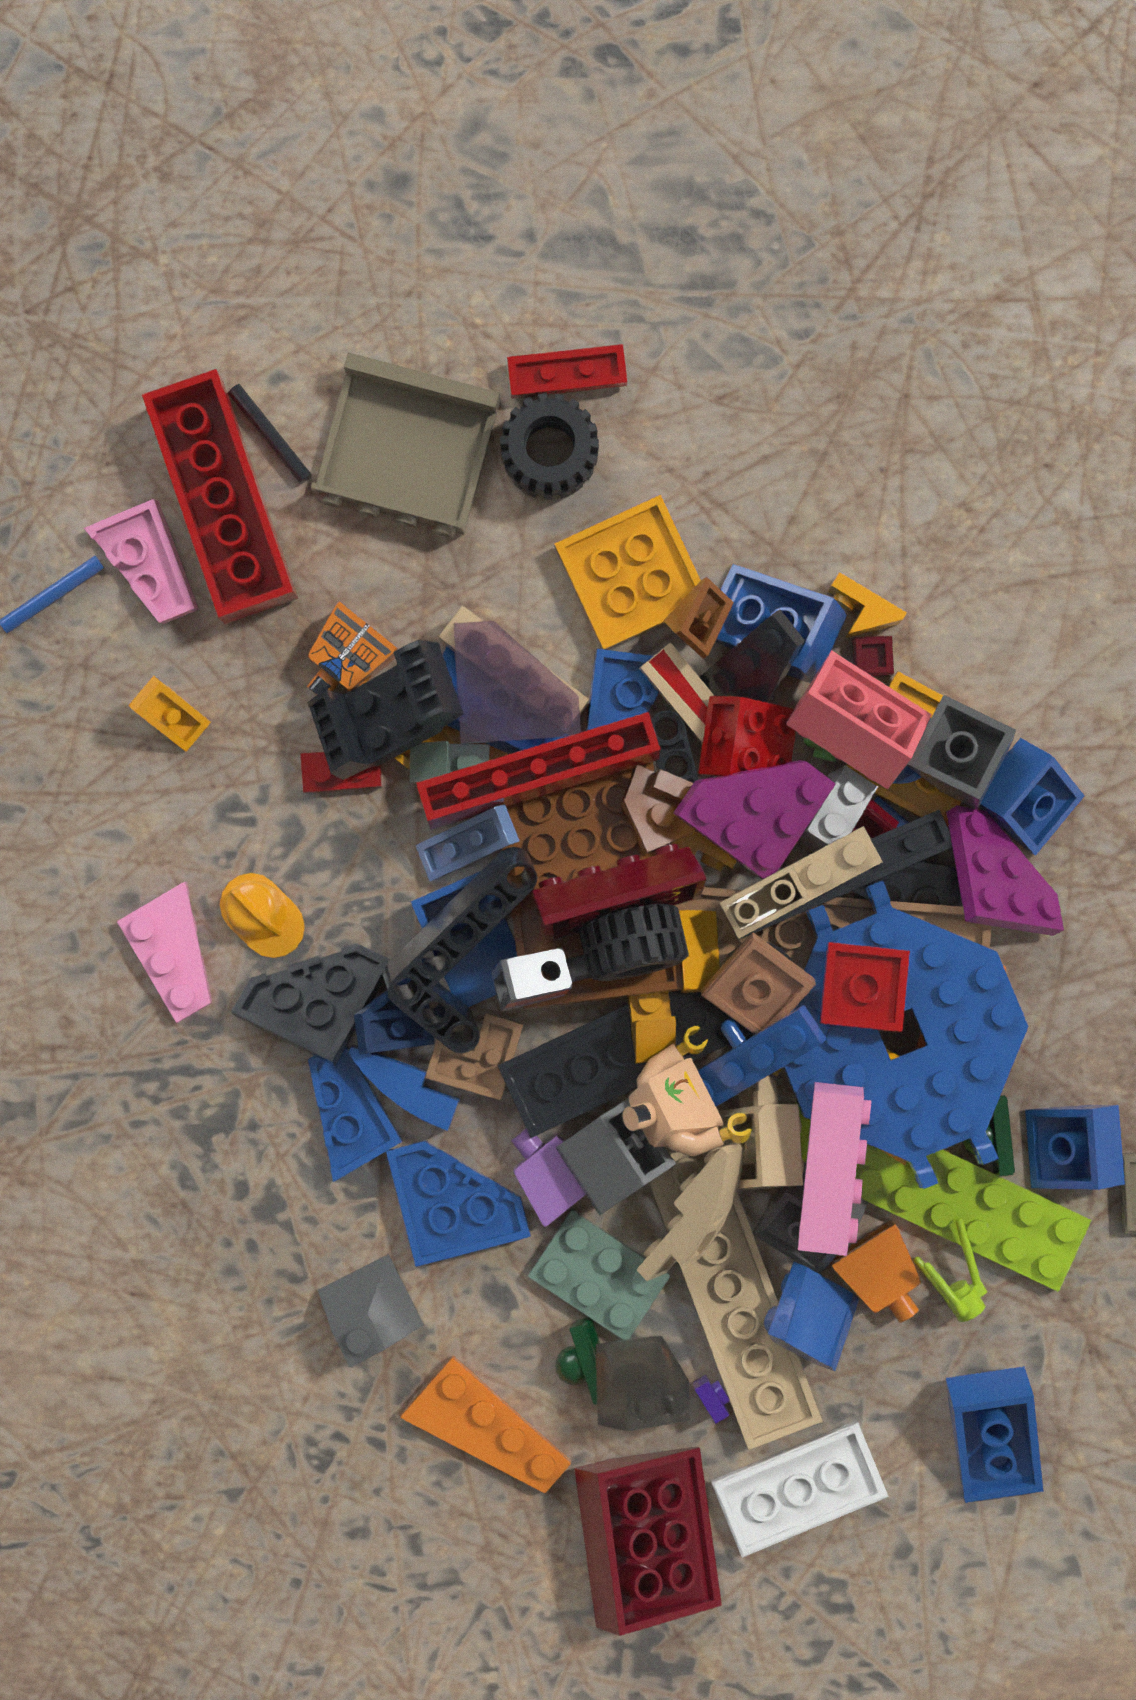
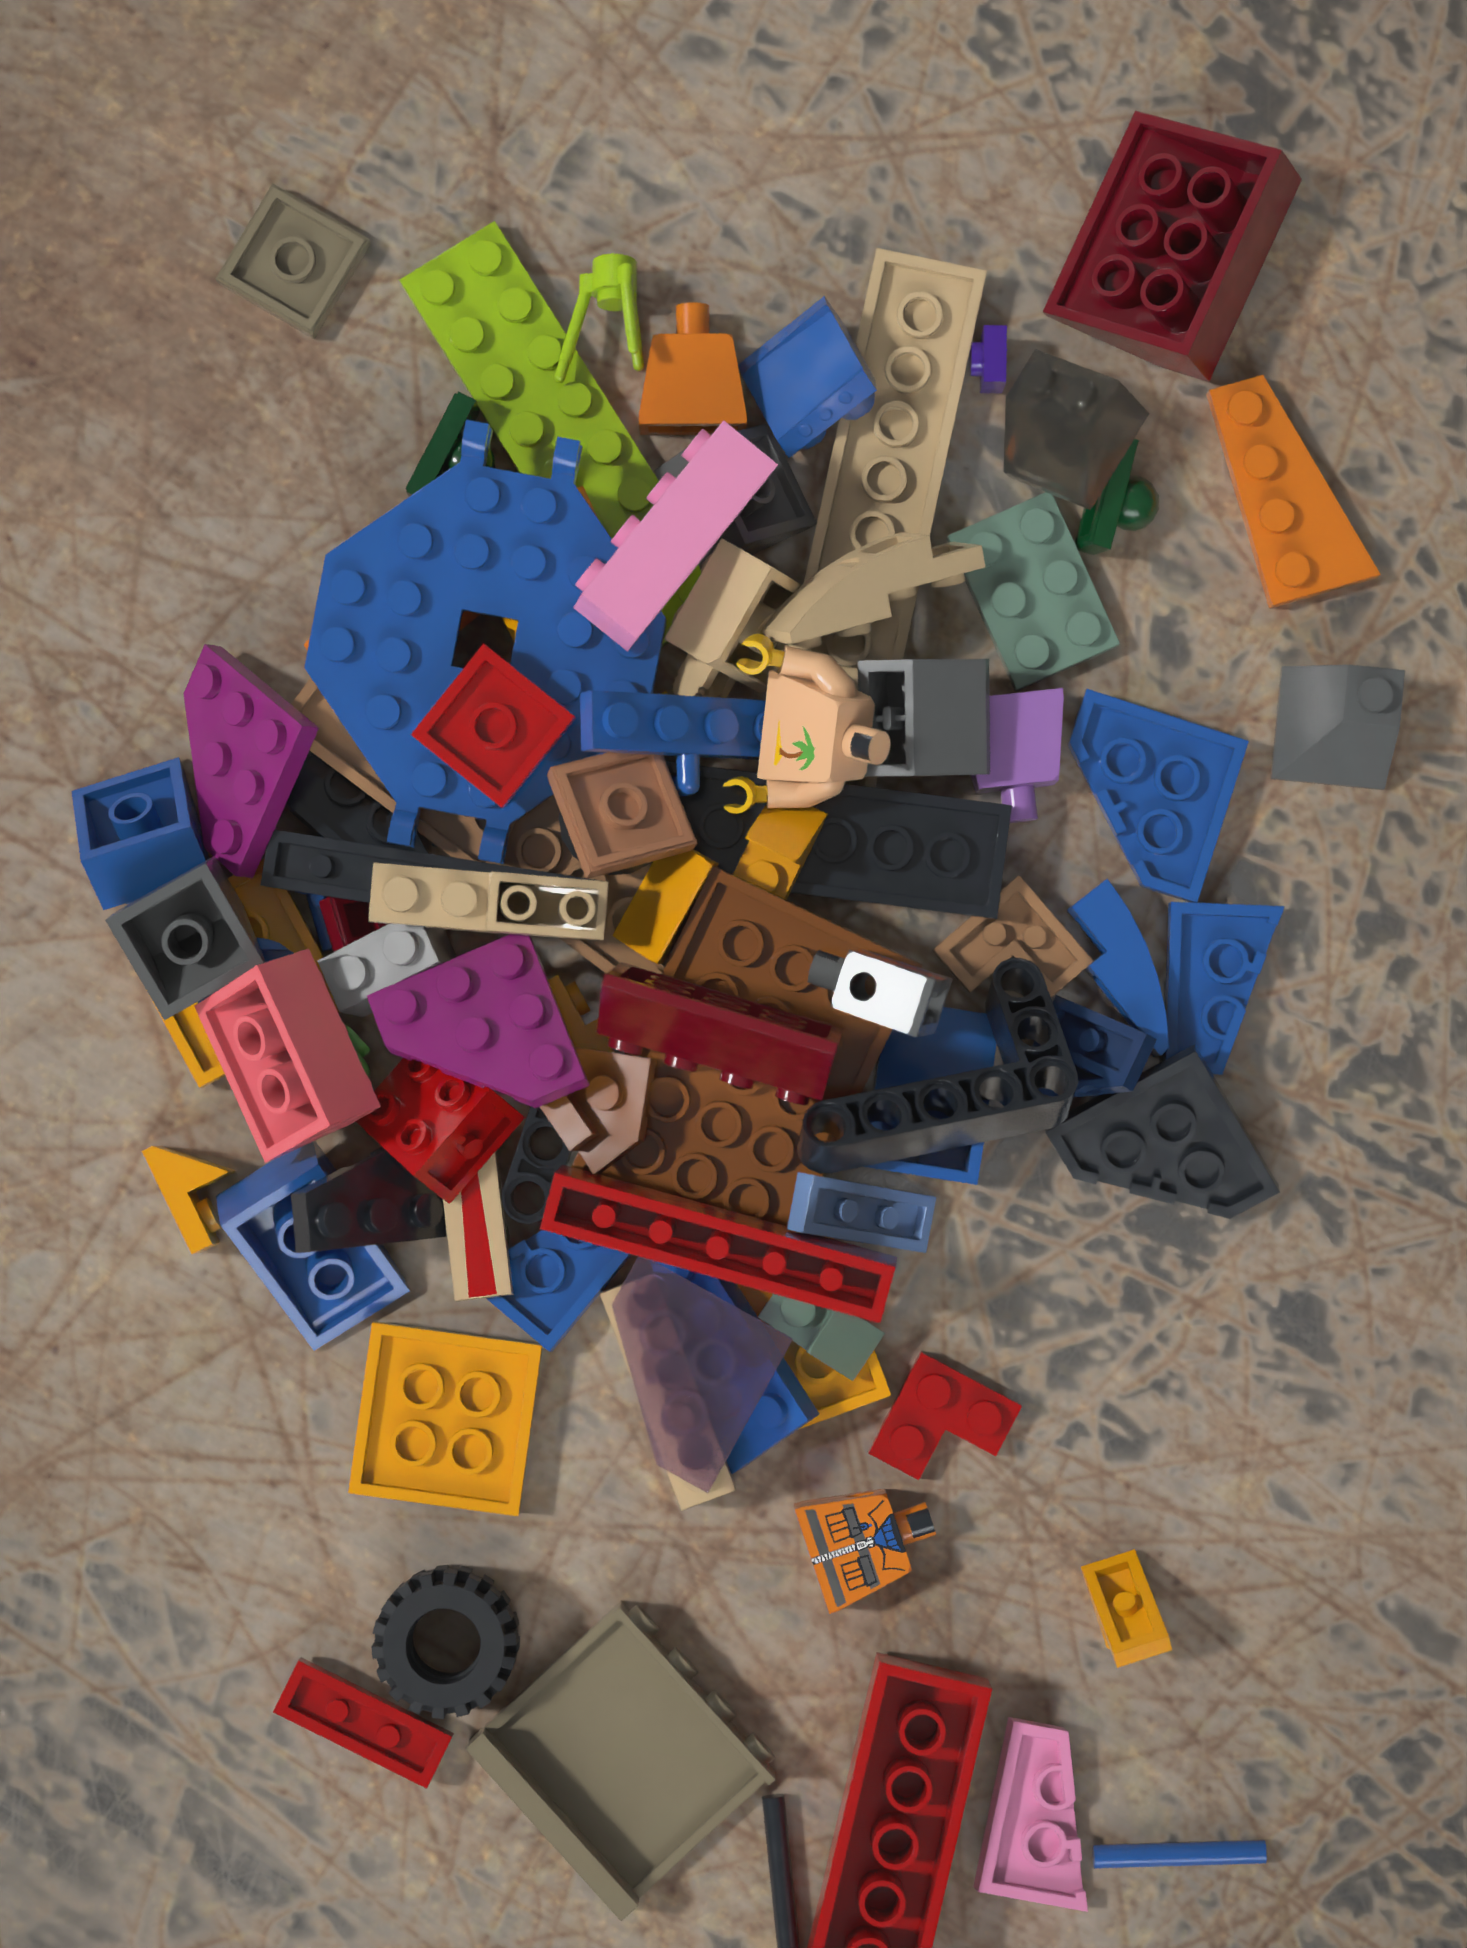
camera: 145 degrees left, 0 degrees up
bright pink wing [117,882,213,1023] -> none
light orange piece [220,873,305,958] -> none
black plate [307,640,464,780] -> none
black tyre [579,904,689,981] -> none
dark orange slope [664,577,734,659] -> none
white tile [711,1420,888,1557] -> none
dark red tile [852,636,894,677] -> none
blue slope [946,1366,1044,1503] -> none
blue slope [1025,1105,1125,1190] -> none

